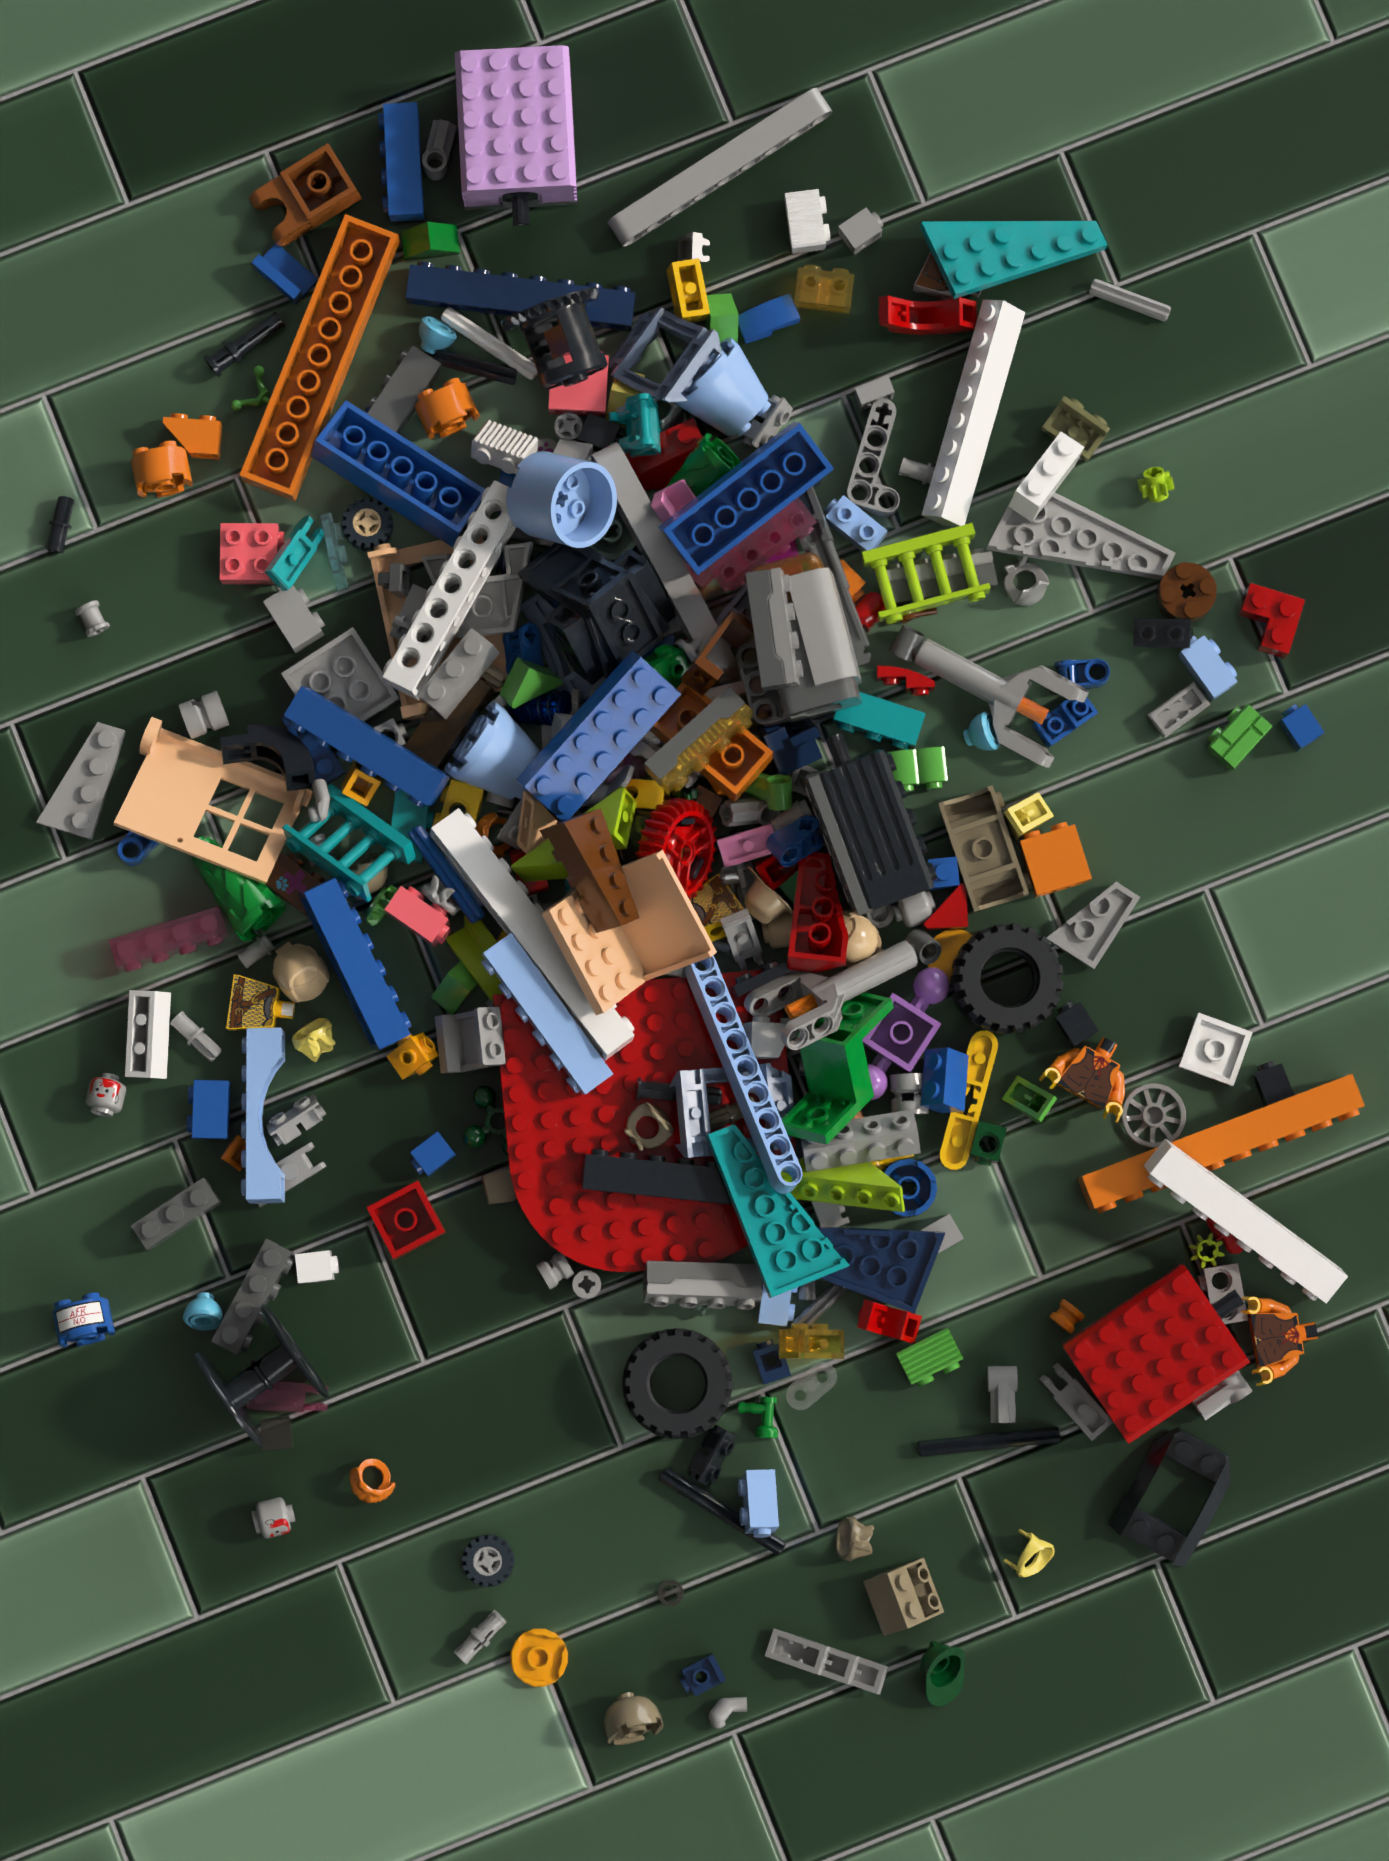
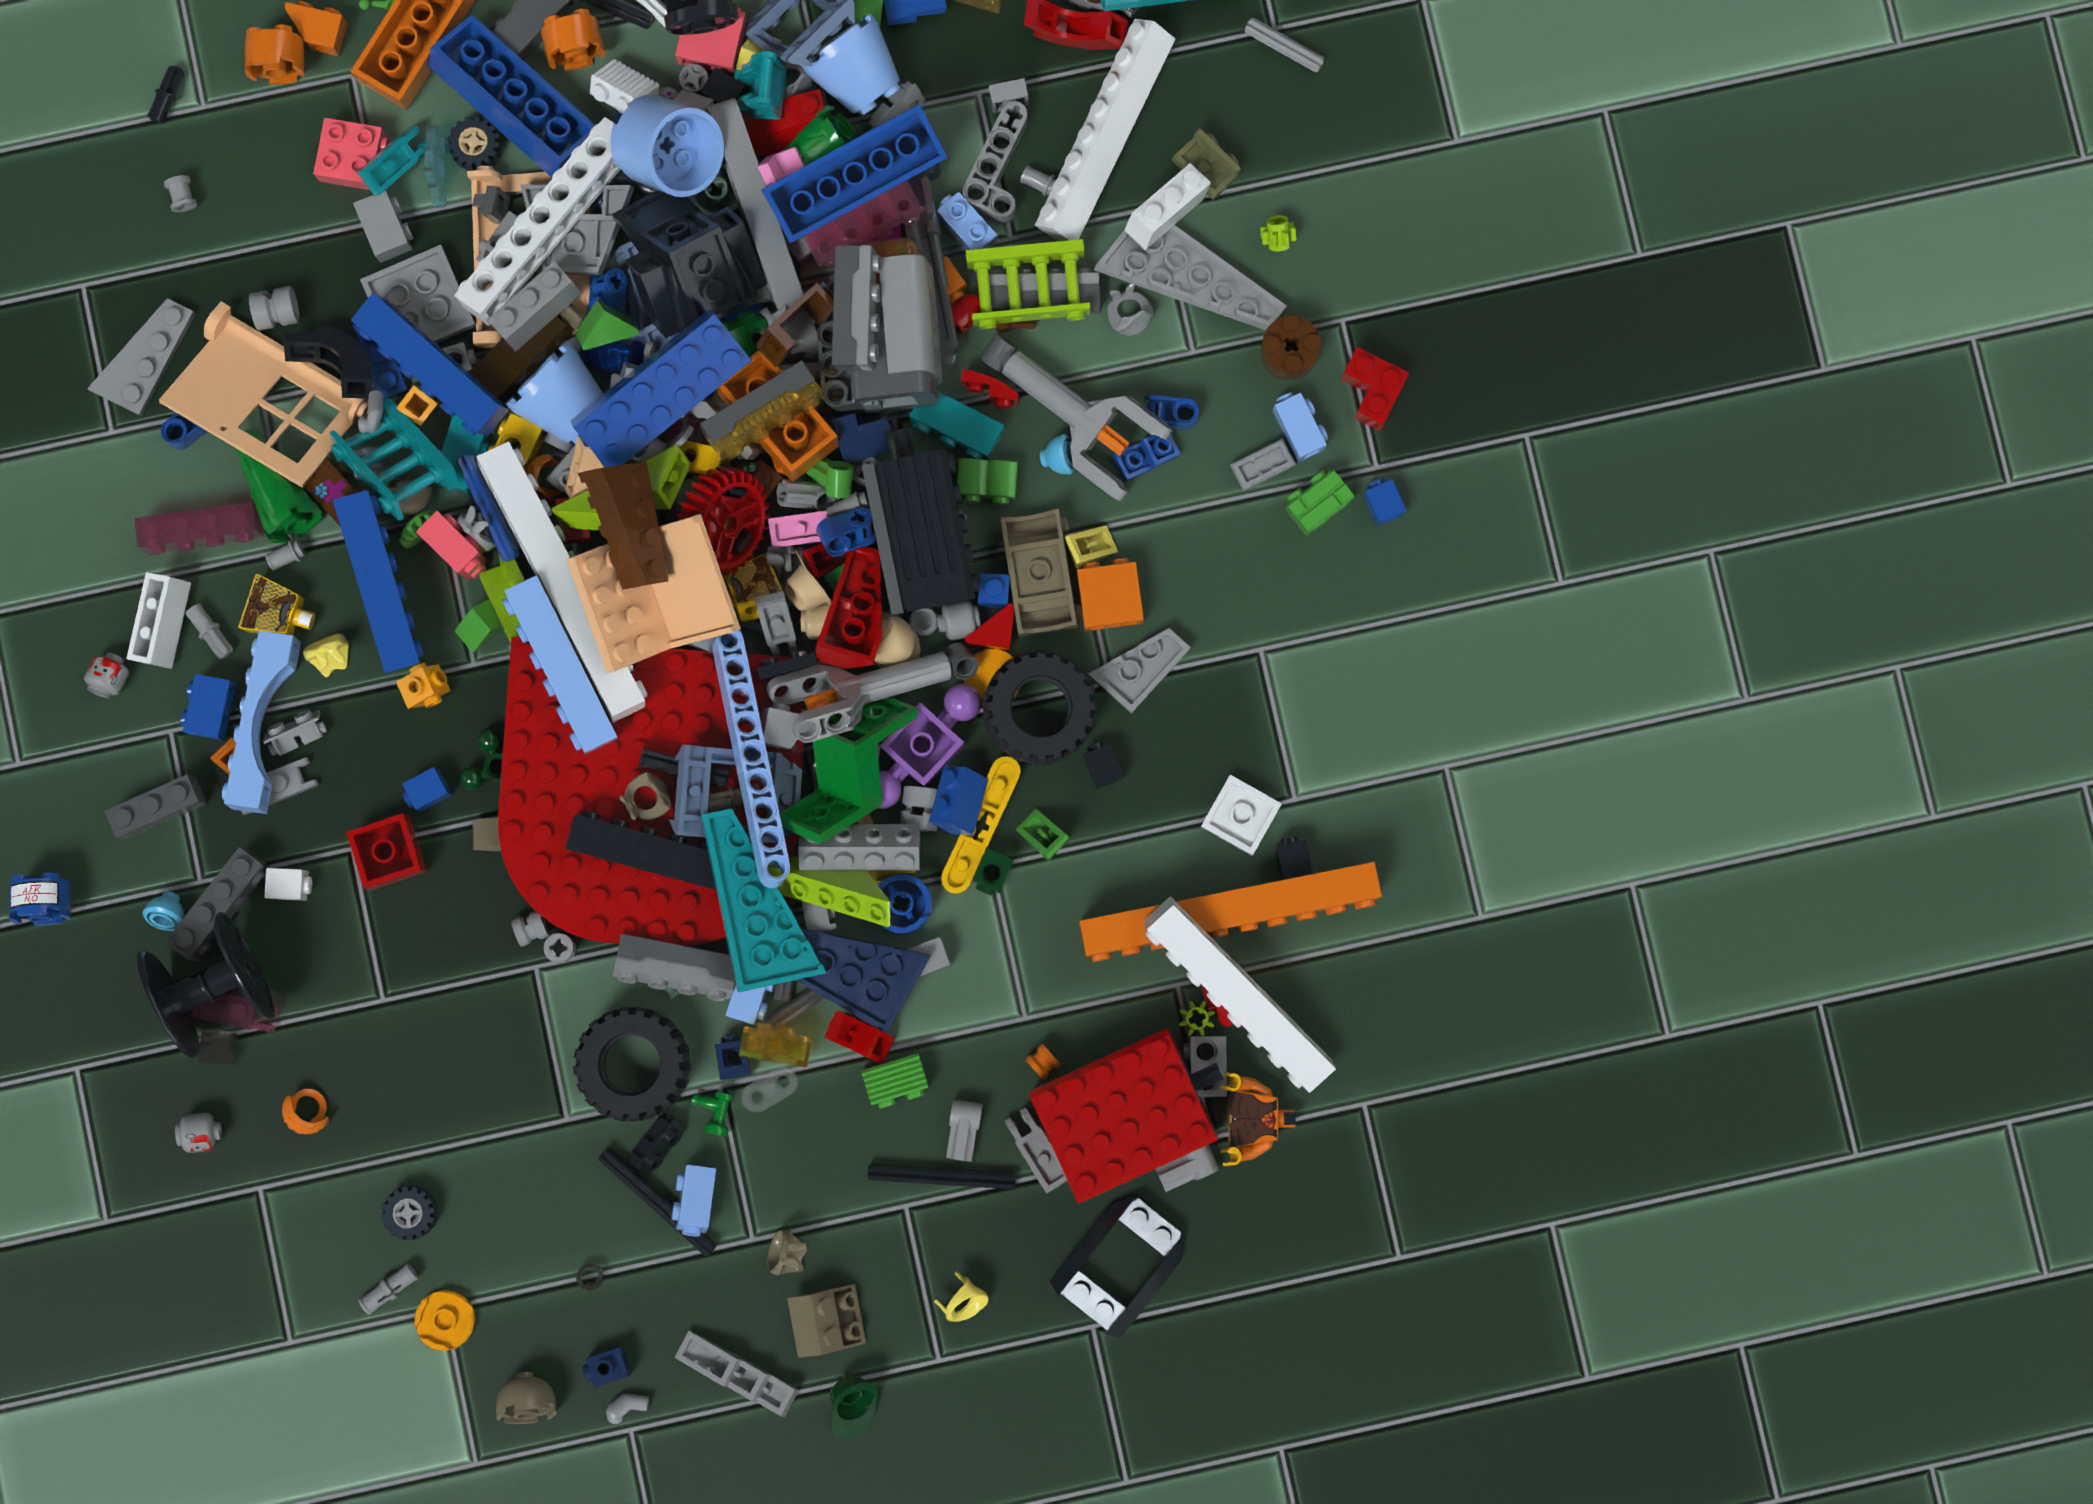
camera: 10 degrees right, 0 degrees up
tan helmet [272,941,330,1003] -> none
light grey panel [435,1007,506,1074] -> none
torso [1039,1037,1125,1123] -> none
light grey wheel [1121,1083,1186,1148] -> none
black hinge [1133,618,1193,648] -> none

